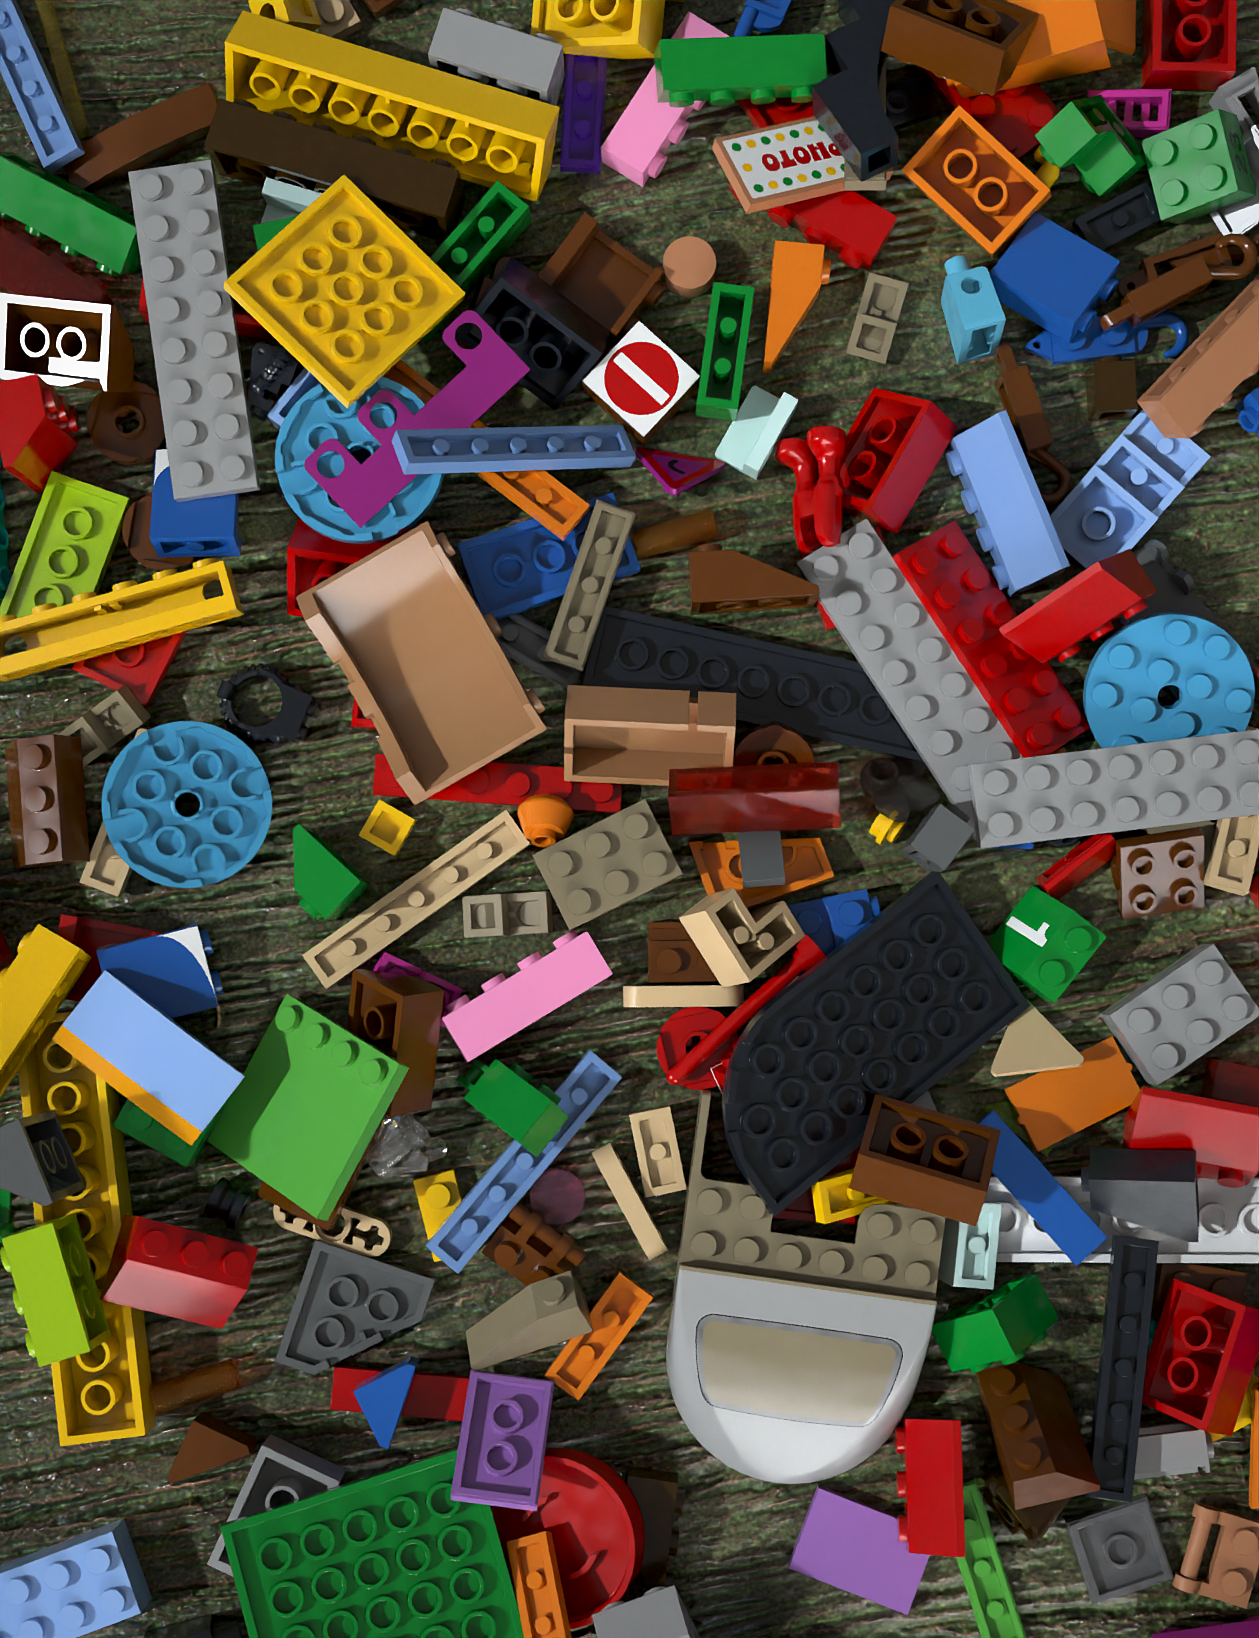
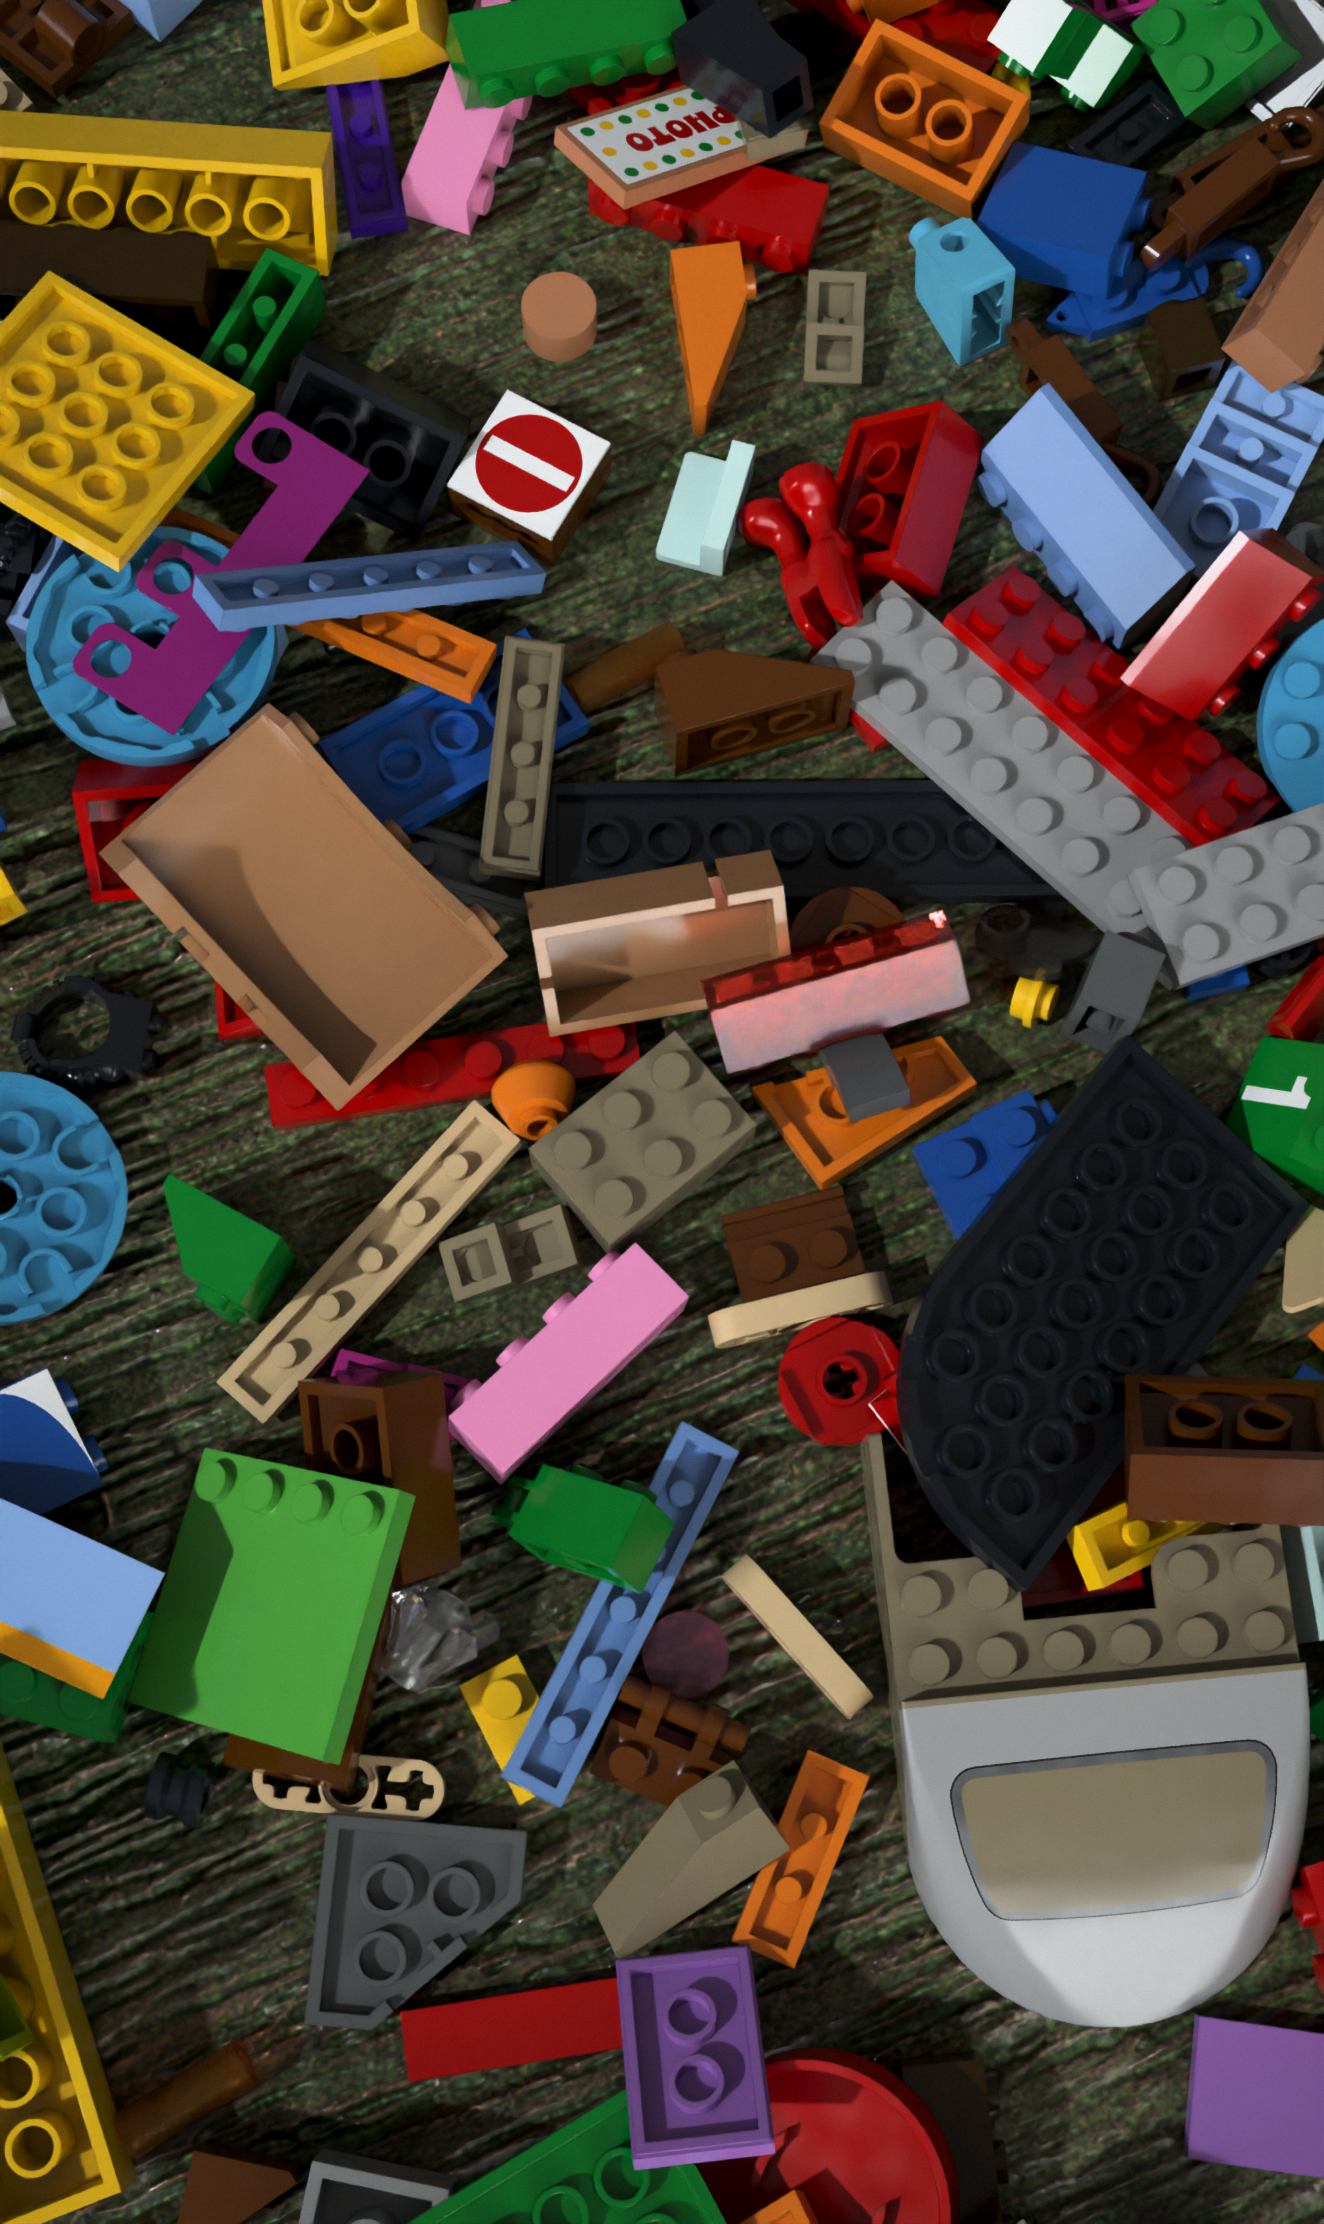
camera: 20 degrees left, 10 degrees down
red slope [100,1215,259,1329] -> none
blue slope [353,1356,419,1449] -> none
yellow plate [359,799,416,856] -> none
light grey brick [428,8,565,106] -> none
reddish brown panel [538,213,667,345] -> none
tan plate [629,1105,687,1198] -> none
piece [635,447,725,497] -> none
red piece [666,934,826,1085] -> none
tan brick [679,888,805,988] -> none
green brick [695,282,755,421] -> none

